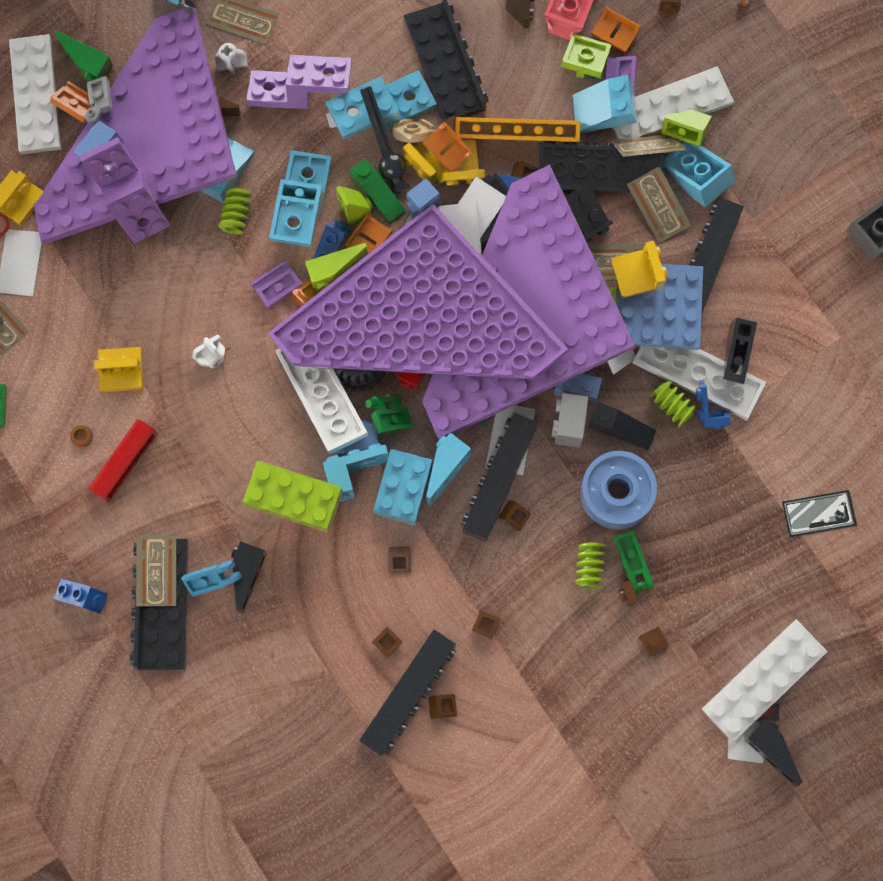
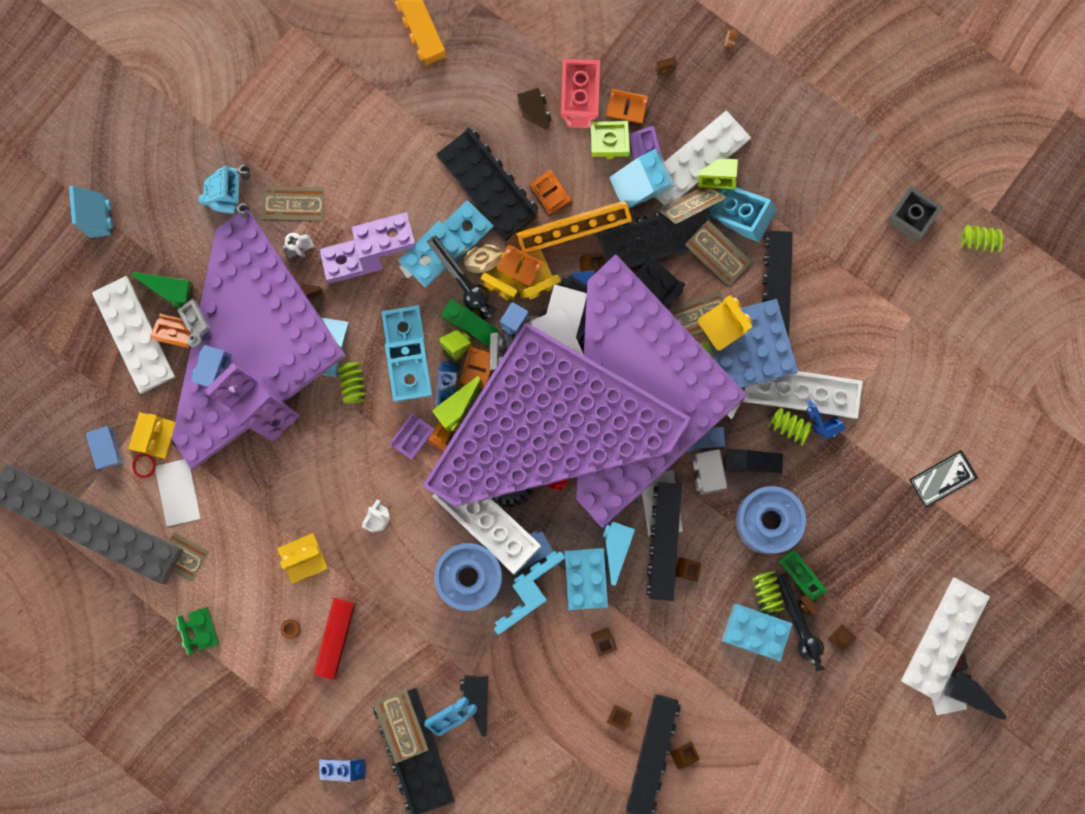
camera: 20 degrees left, 5 degrees up
lime brick [243,460,343,533] -> none
green plate [365,394,413,435] -> none
reddish brown plate [472,610,501,640] -> none
black slope [723,318,757,384] -> none
none -> medium blue piece [434,543,502,611]
none -> light grey hinge [489,333,507,372]
none -> orange piece [529,169,572,215]
none -> medium azure brick [721,604,792,661]
none -> black piece [776,574,825,673]

